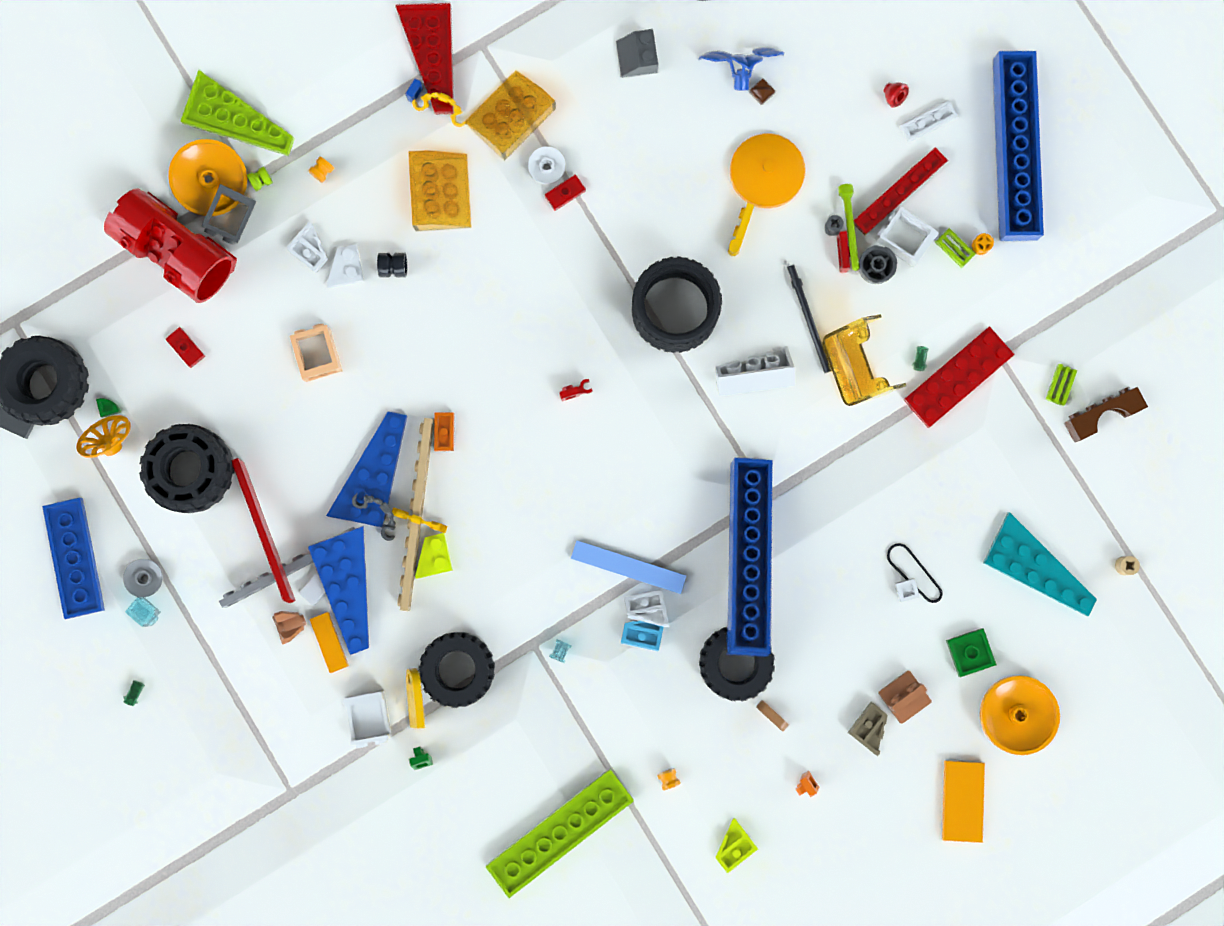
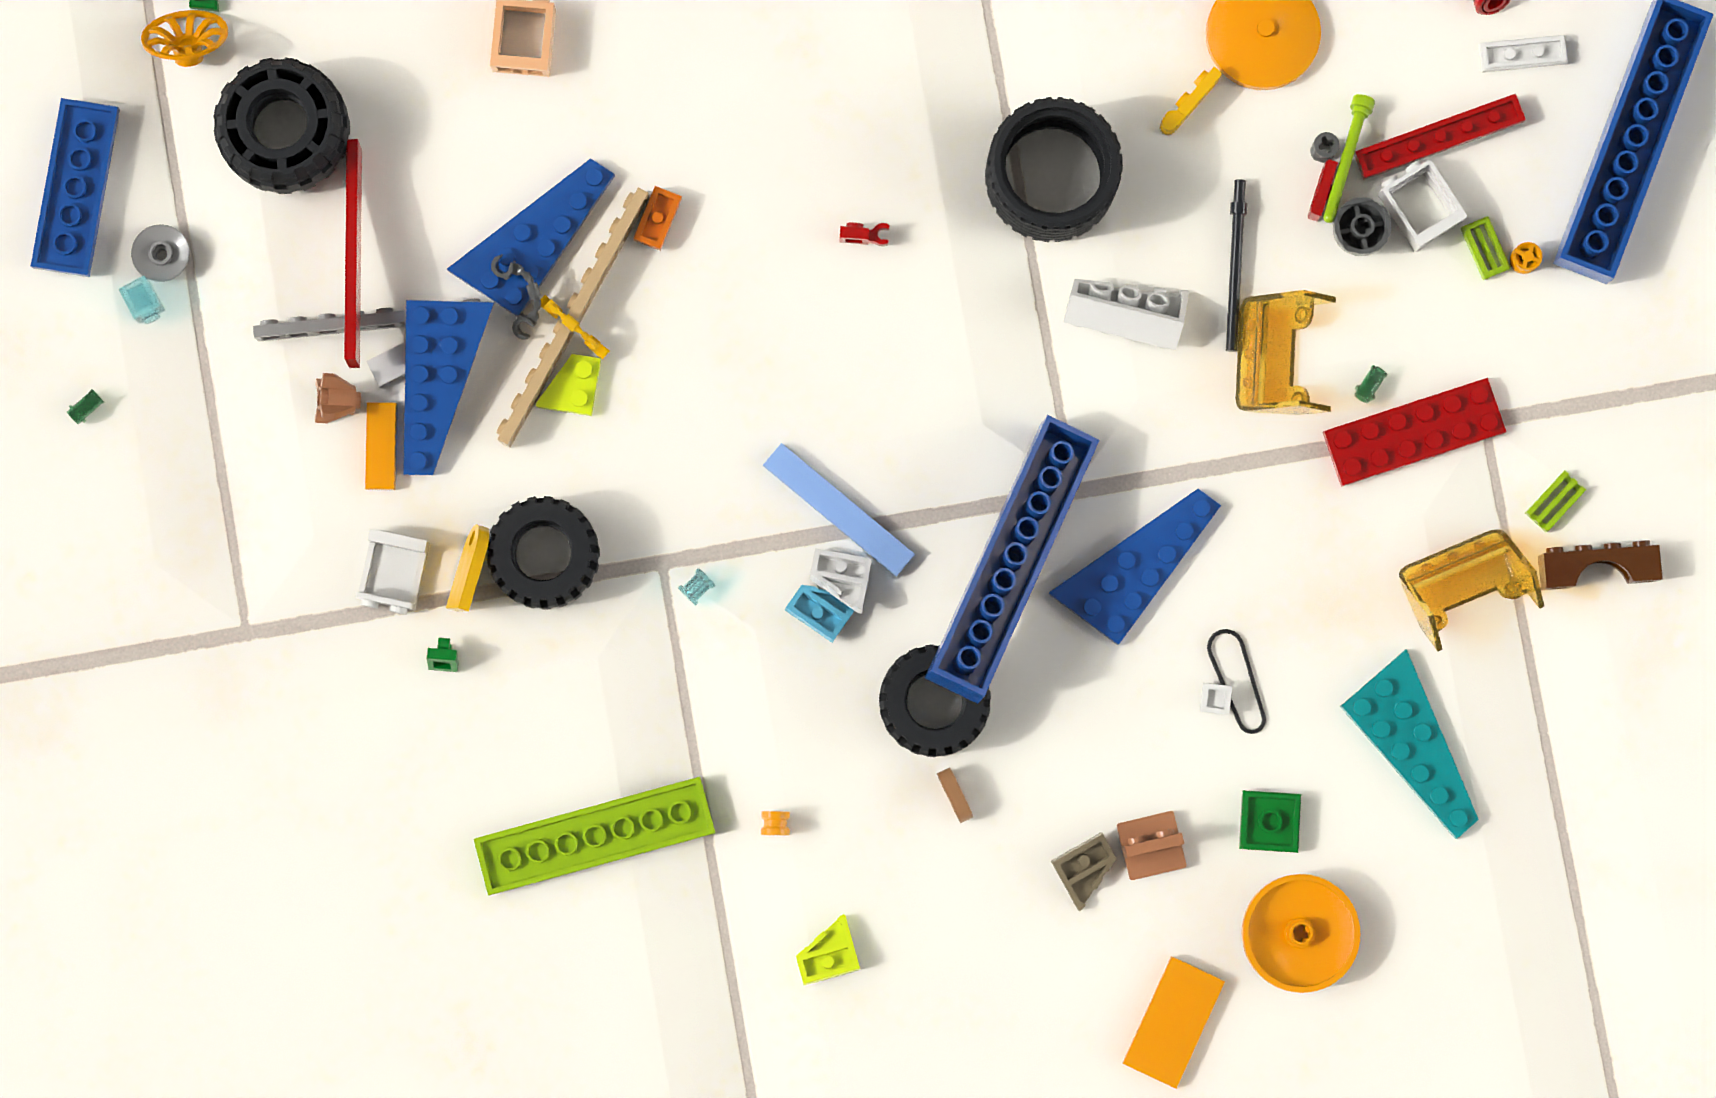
camera: 20 degrees right, 0 degrees up
orange tile [795,771,820,797] -> none
tan wheel [1115,556,1140,575] -> none
none -> blue wing [1048,489,1221,645]
none -> clear yellow windscreen [1399,529,1545,652]

